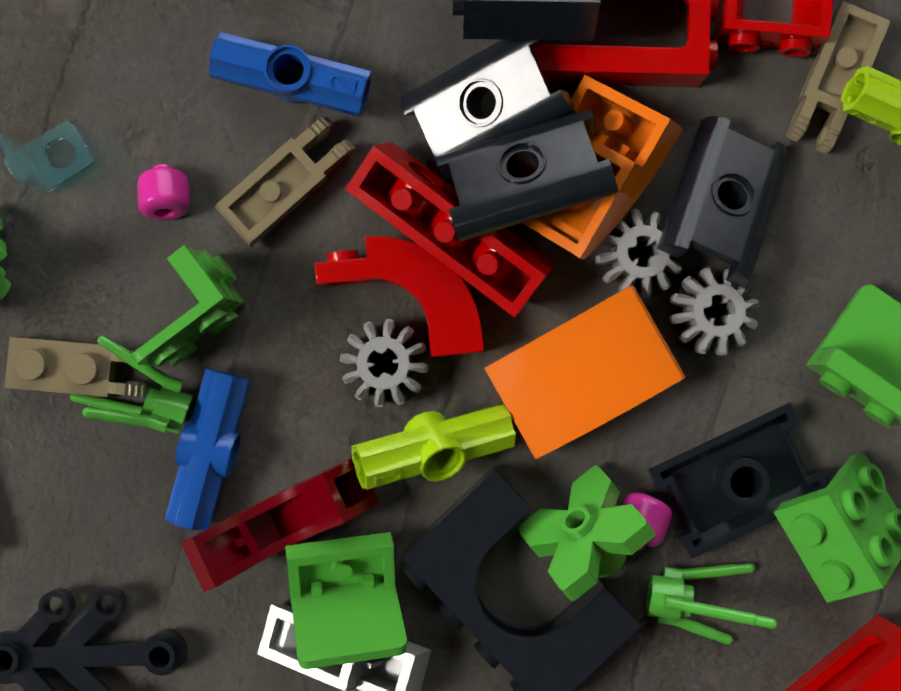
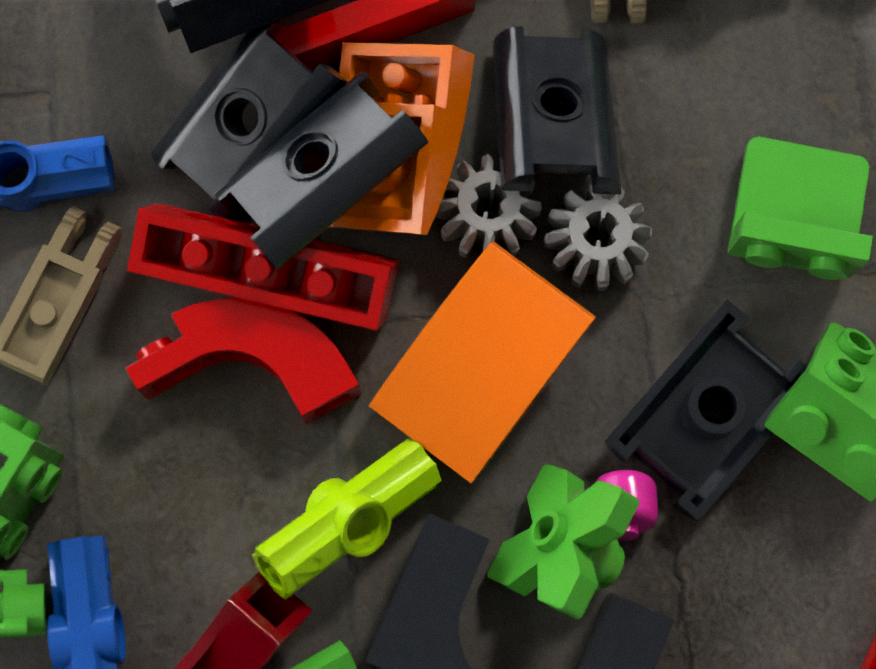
camera: 30 degrees left, 10 degrees down
light grey gear [340,319,429,408] -> none
bright green plant [646,563,778,645] -> none

